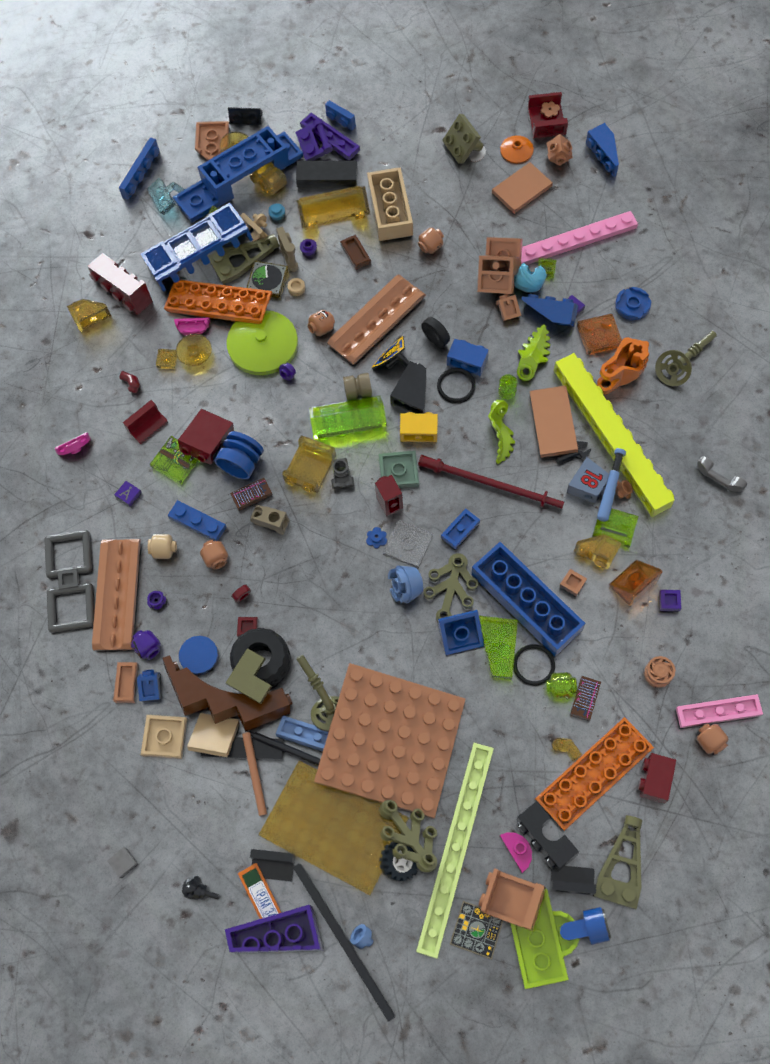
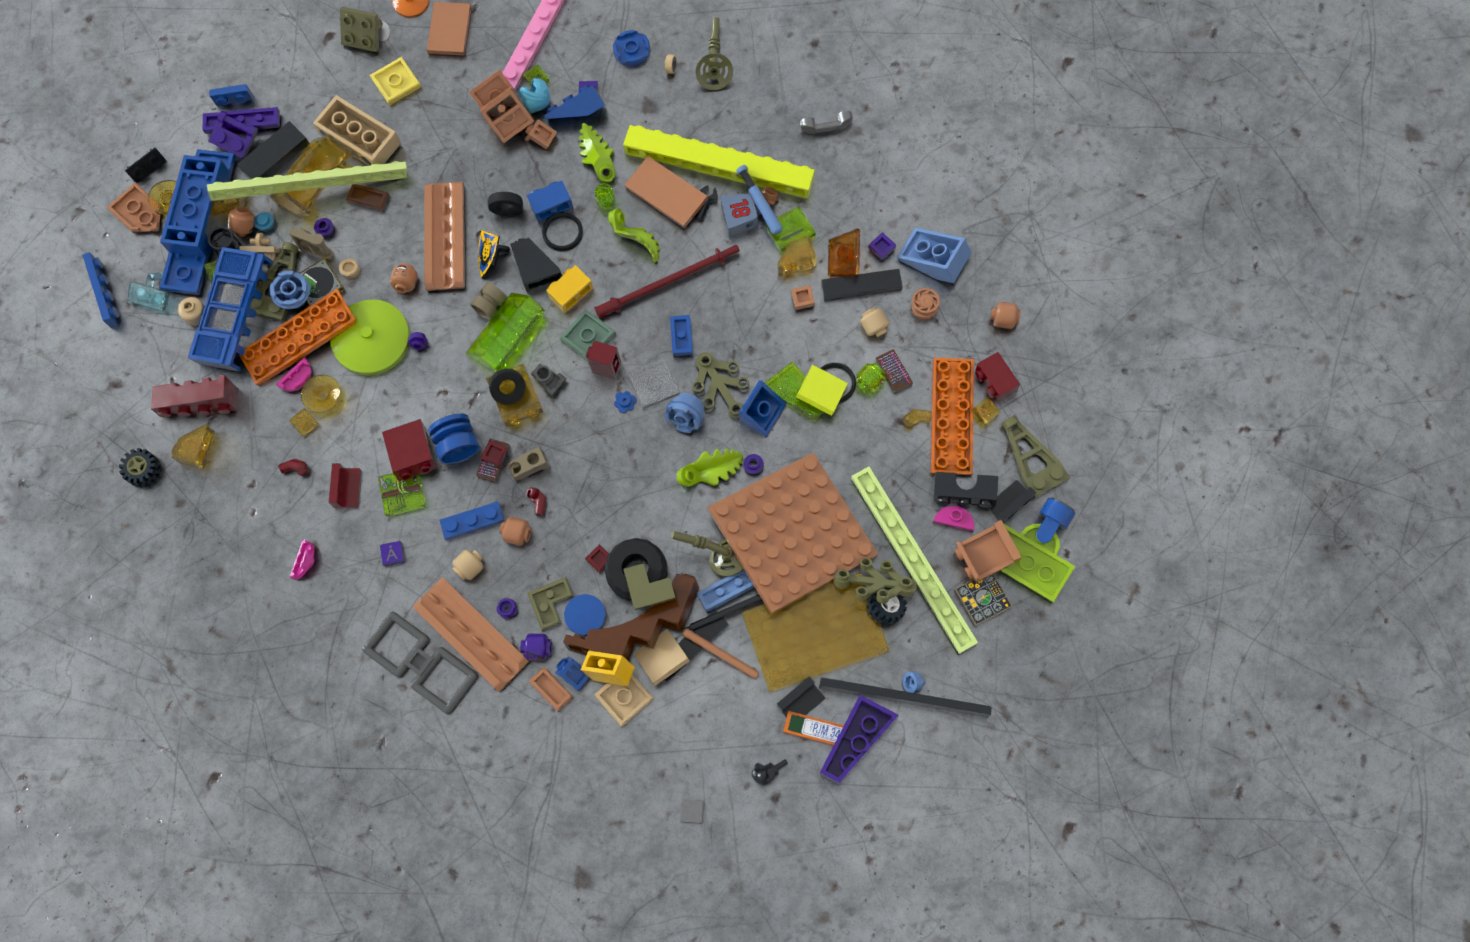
camera: 45 degrees left, 5 degrees up
dark red tile [231,584,251,602] -> none
nougat head [418,227,444,254] -> none
blue brick [471,542,586,656] -> none
clear orange plate [577,313,622,355] -> none
orange piece [597,337,649,395] -> none
bright pink plate [676,694,763,728] -> none
none -> black wheel [119,448,161,487]
none -> tan head [178,297,205,326]
none -> yellowish green plate [207,161,408,201]
none -> black wheel [208,226,242,256]
none -> nougat head [228,206,255,237]
none -> medium blue cone [270,271,310,309]
none -> light yellow tile [370,57,421,106]
none -> dark red tile [480,440,508,467]
none -> black tyre [489,368,526,405]
none -> dark red arm [526,487,546,516]
none -> olive tile [527,577,574,632]
none -> yellow brick [581,651,635,686]
none -> tan tile [665,54,677,74]
none -> lime plant [677,449,743,487]
none -> dark purple plate [743,454,764,474]
none -> neon yellow tile [796,365,848,416]
none -> black tile [821,269,903,300]
none -> tan head [860,306,890,337]
none -> medium blue slope [897,227,972,284]
none -> clear yellow plate [971,397,1000,425]

